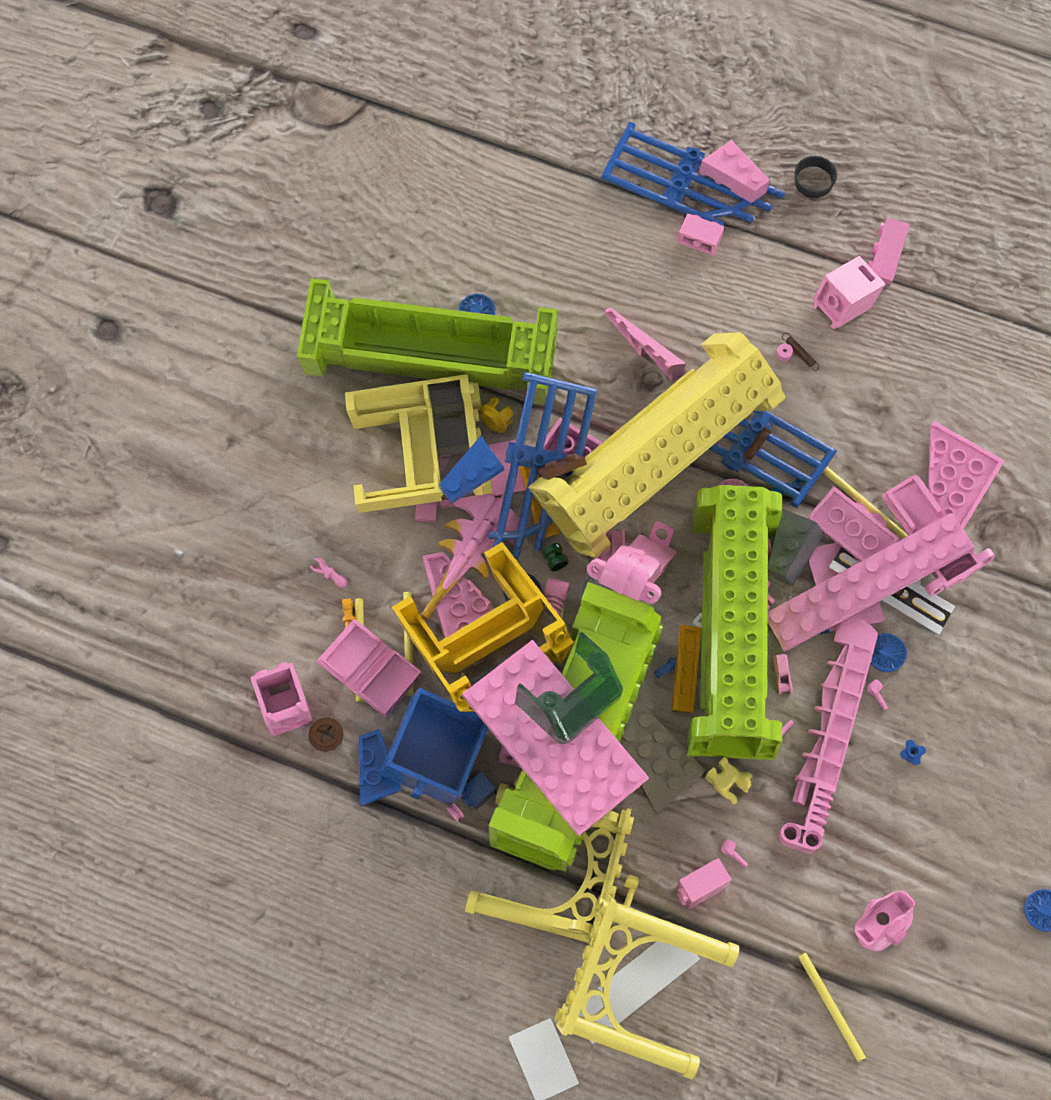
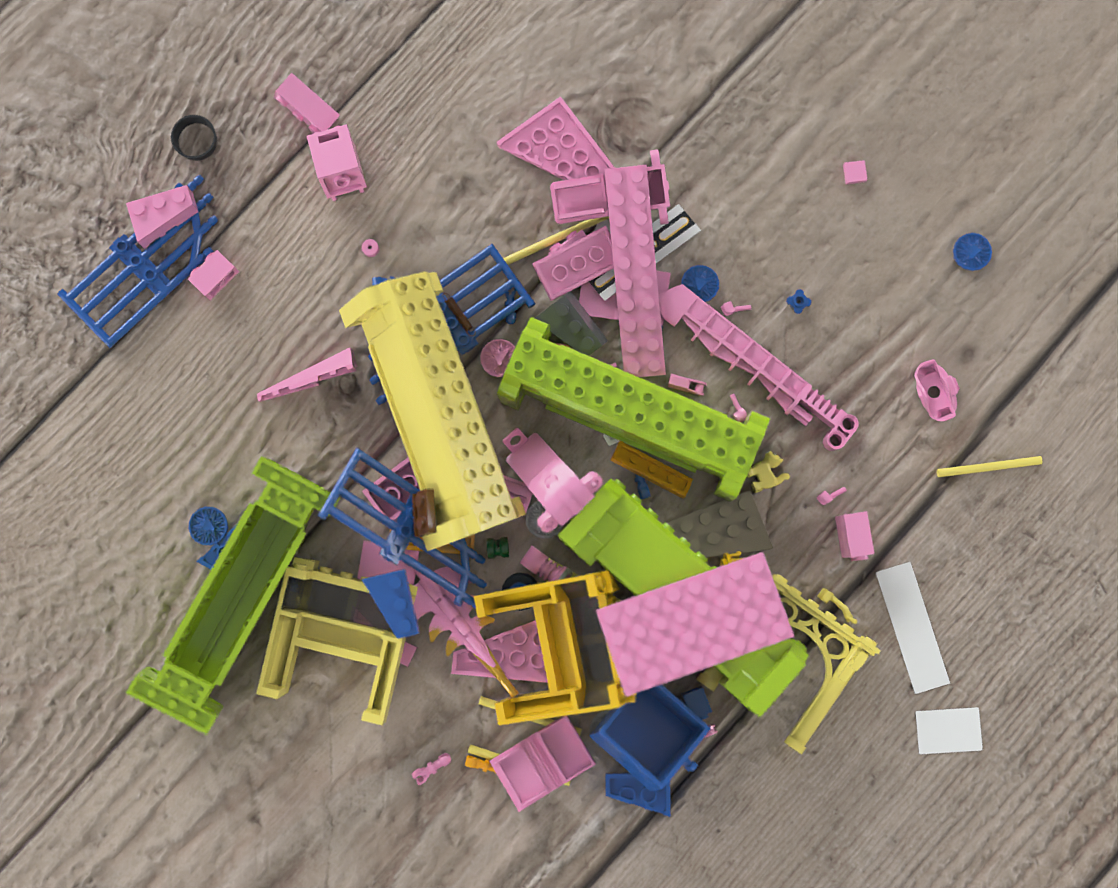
camera: 70 degrees left, 15 degrees up
bright pink container [250,662,313,736] -> none
reddish brown gear [308,718,344,753] -> none
yellow piece [480,398,514,433] -> none
clear green windscreen [515,632,623,744] -> none
light yellow arch [554,893,739,1080] -> none
reddish brown piece [782,332,819,371] -> none

